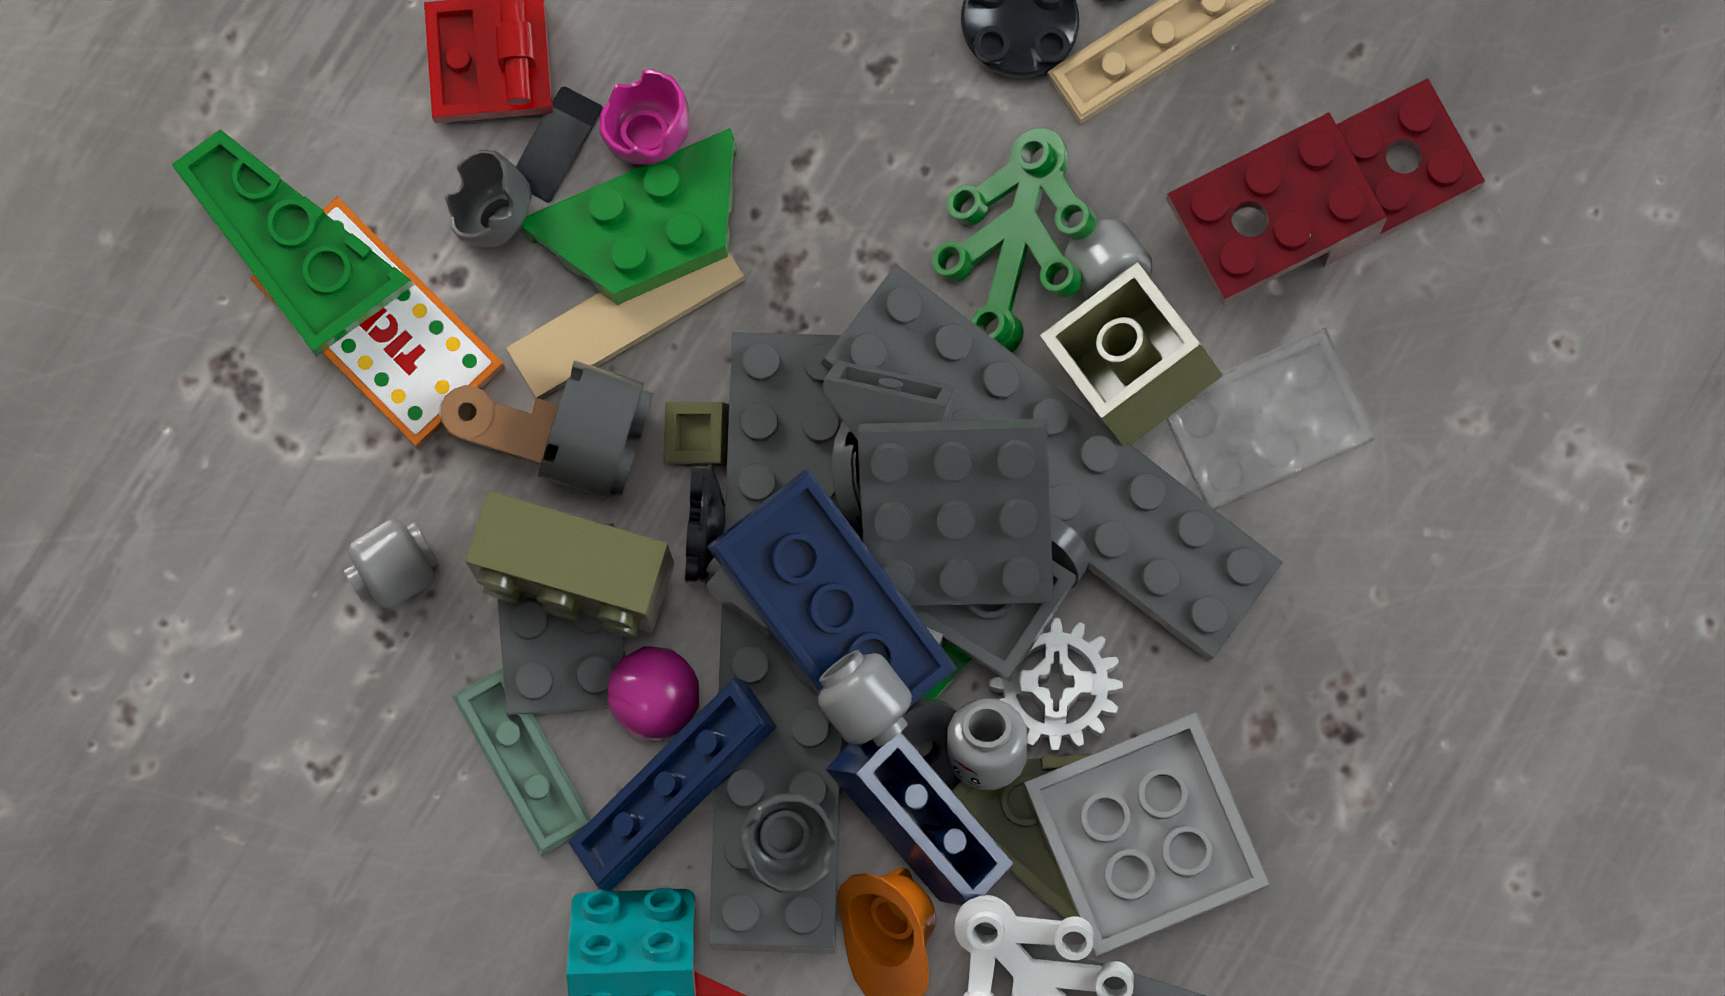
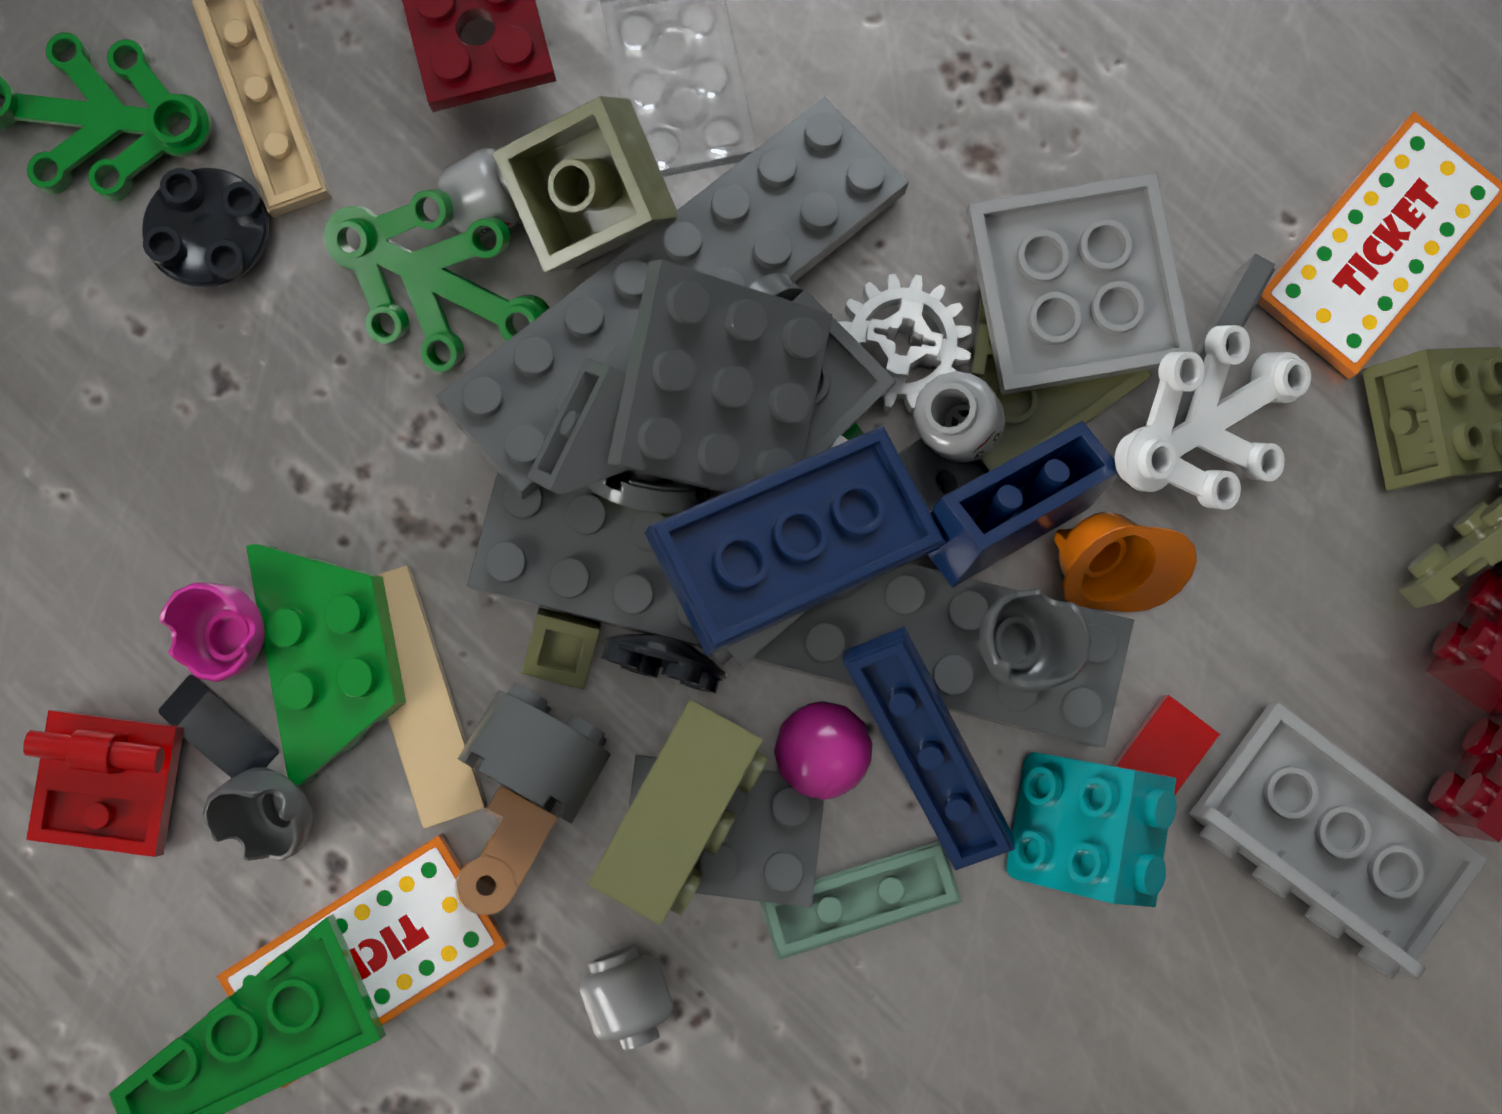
camera: 85 degrees left, 5 degrees up
light grey head [818,650,912,747] -> none

